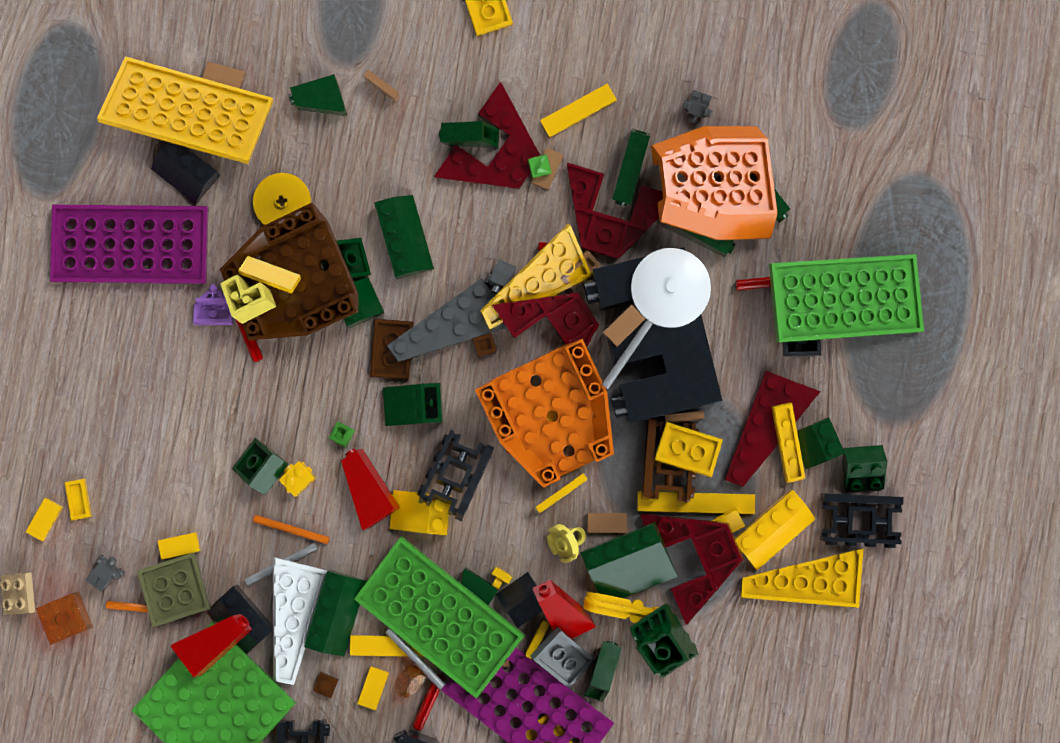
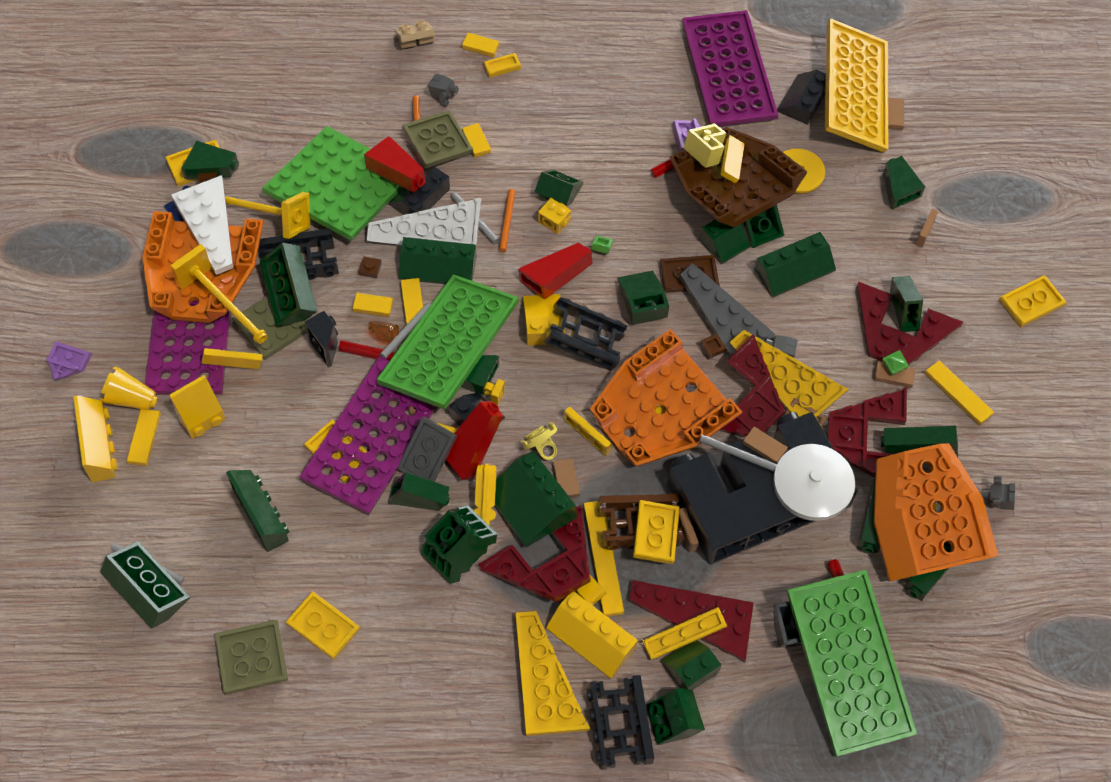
camera: 75 degrees right, 25 degrees down
clear orange brick [36,591,93,645] -> none

